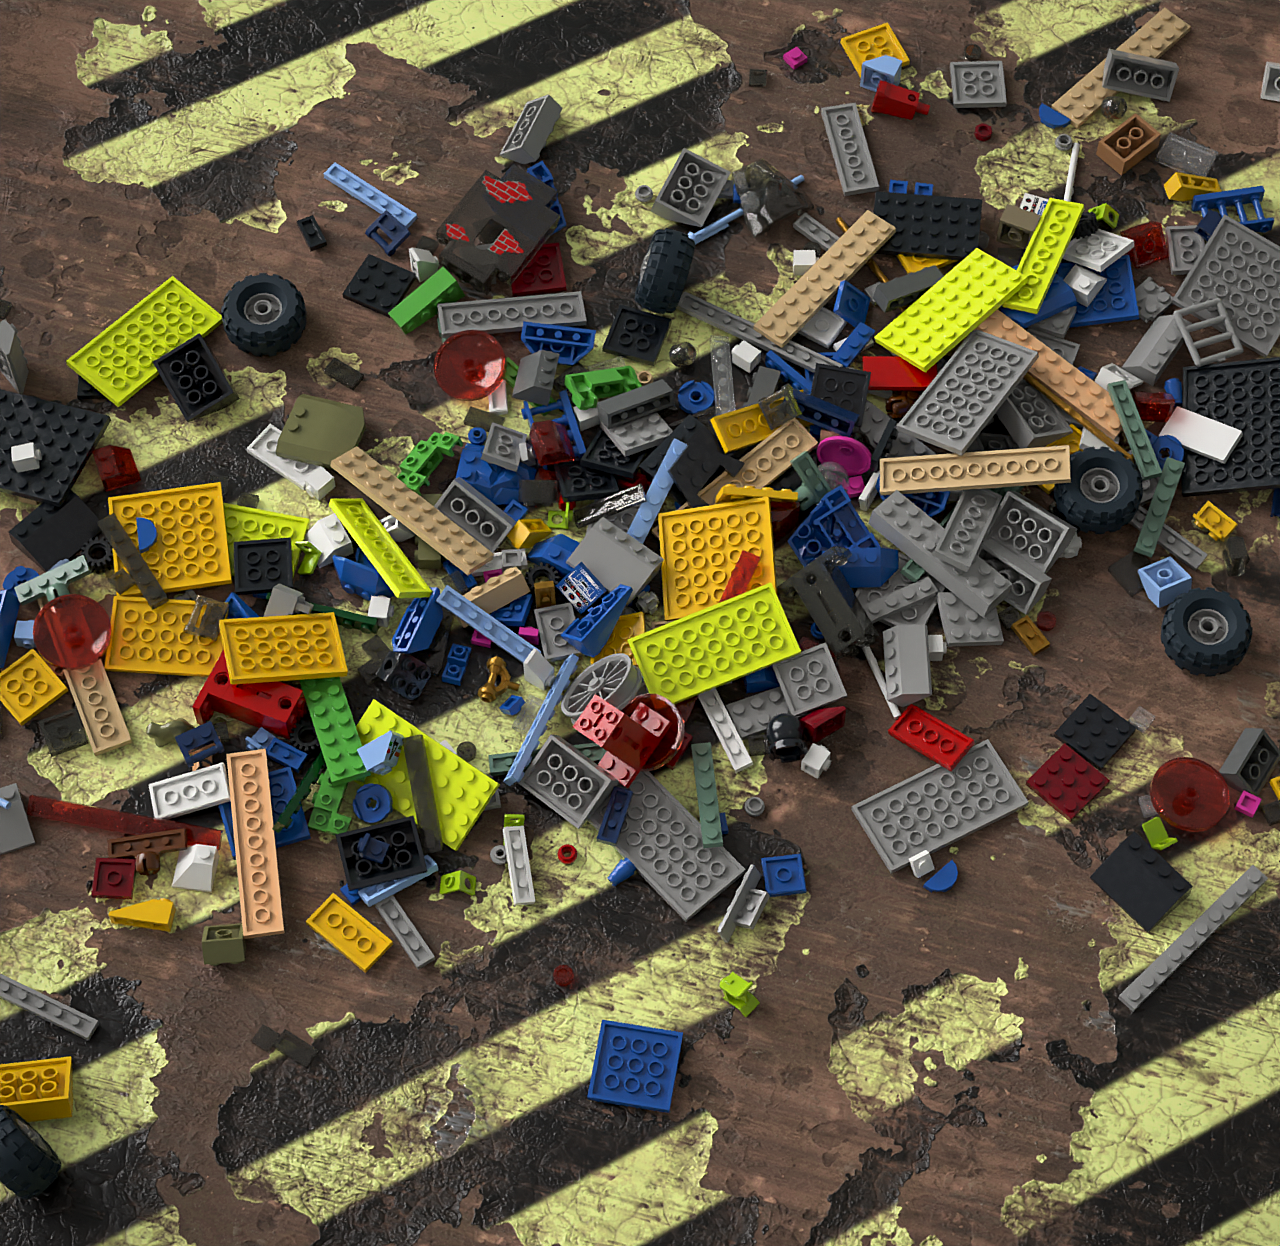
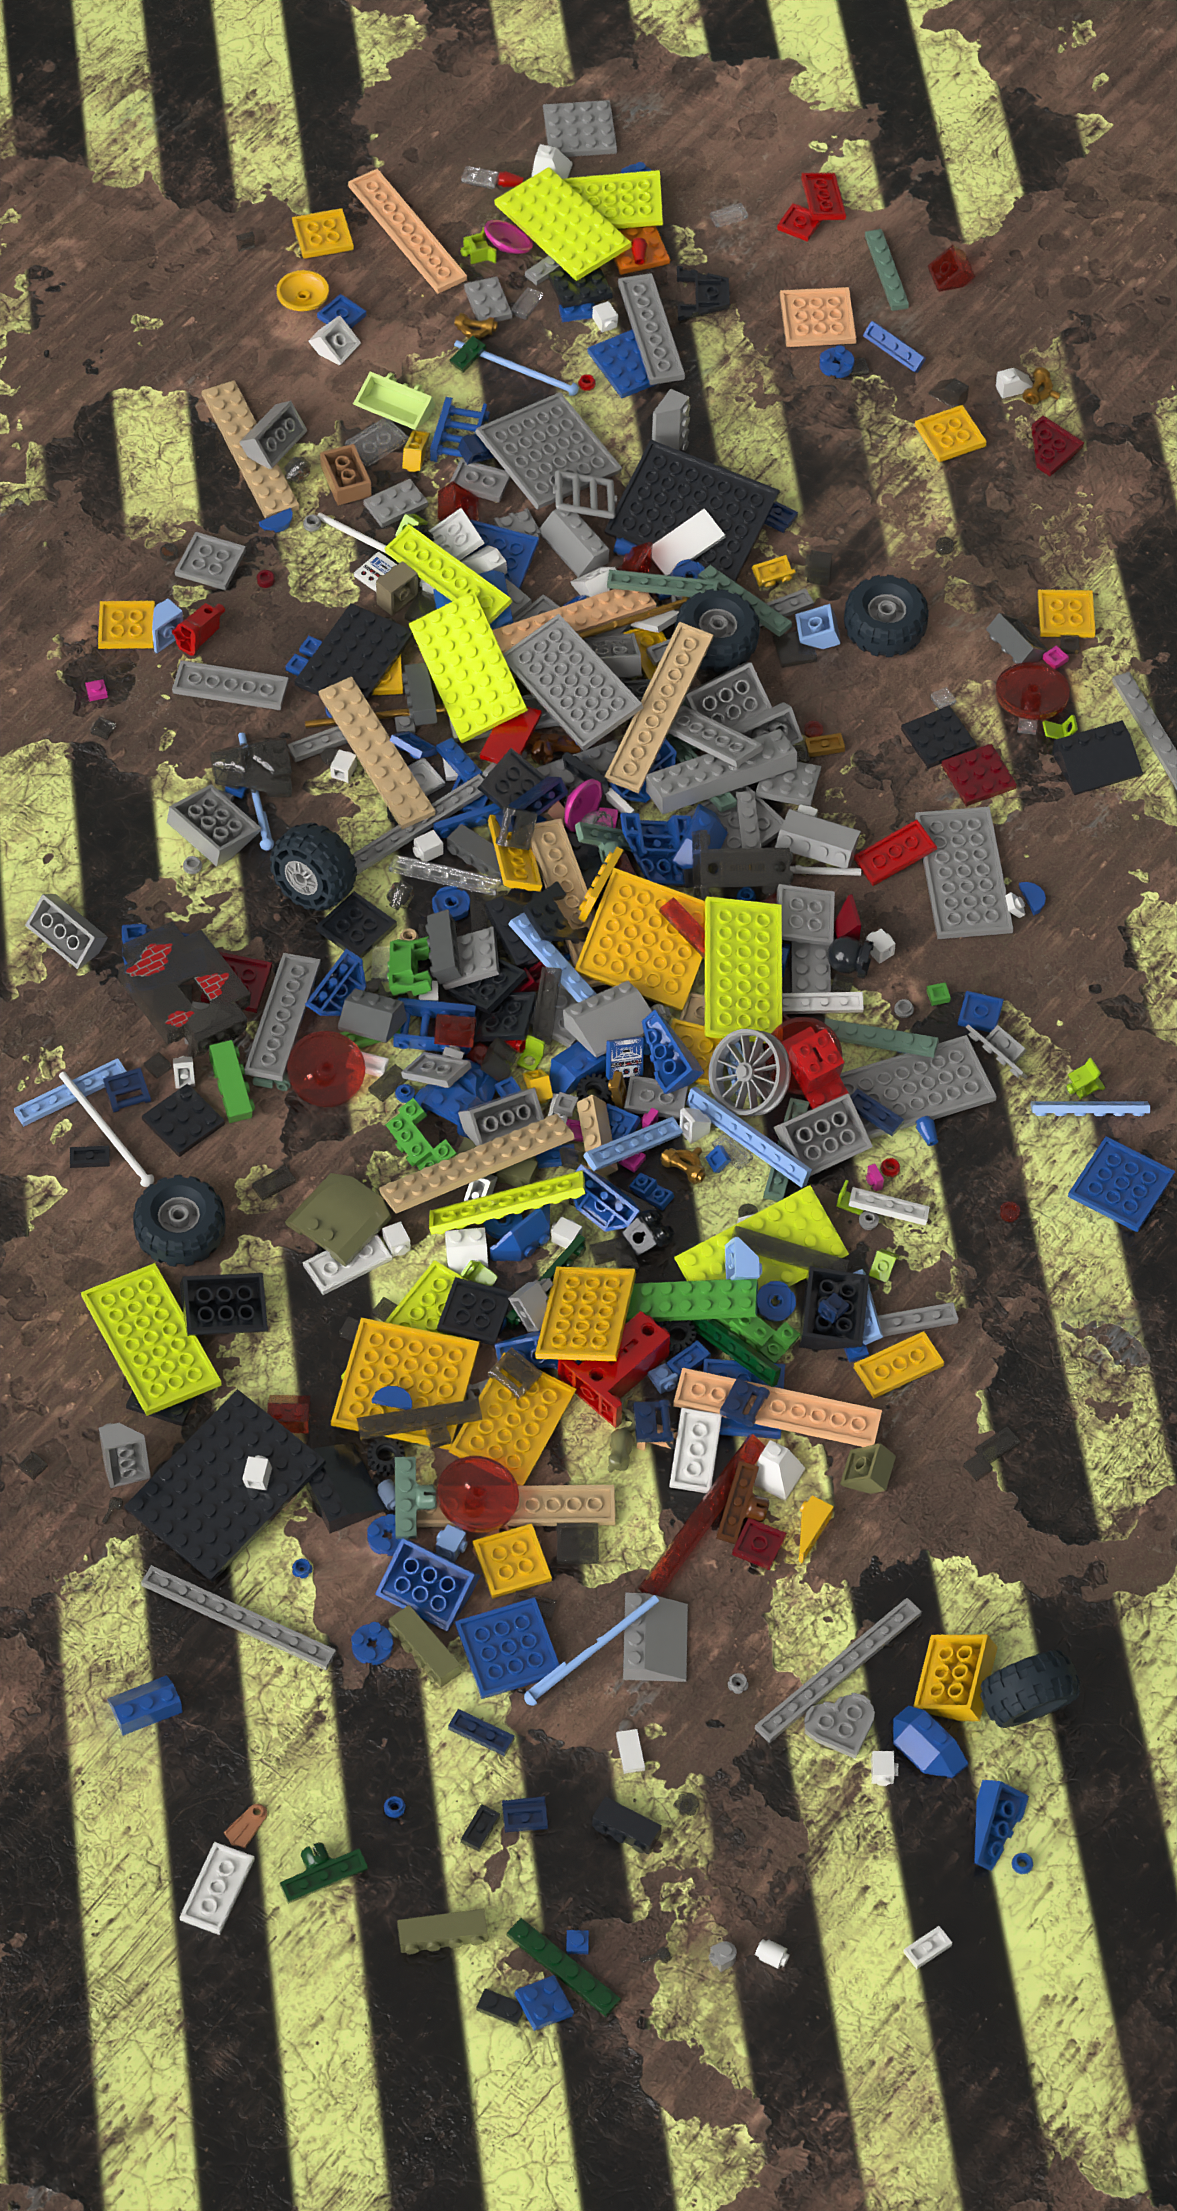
camera: 70 degrees left, 5 degrees down
none -> white bar [59,1071,154,1187]
none -> yellowish green piece [353,372,436,430]
none -> light grey plate [364,479,428,528]
none -> dark blue plate [720,1378,770,1427]
none -> dark pink plate [866,1164,884,1192]
none -> bright green plate [926,983,951,1006]
none -> light blue plate [1031,1101,1150,1116]

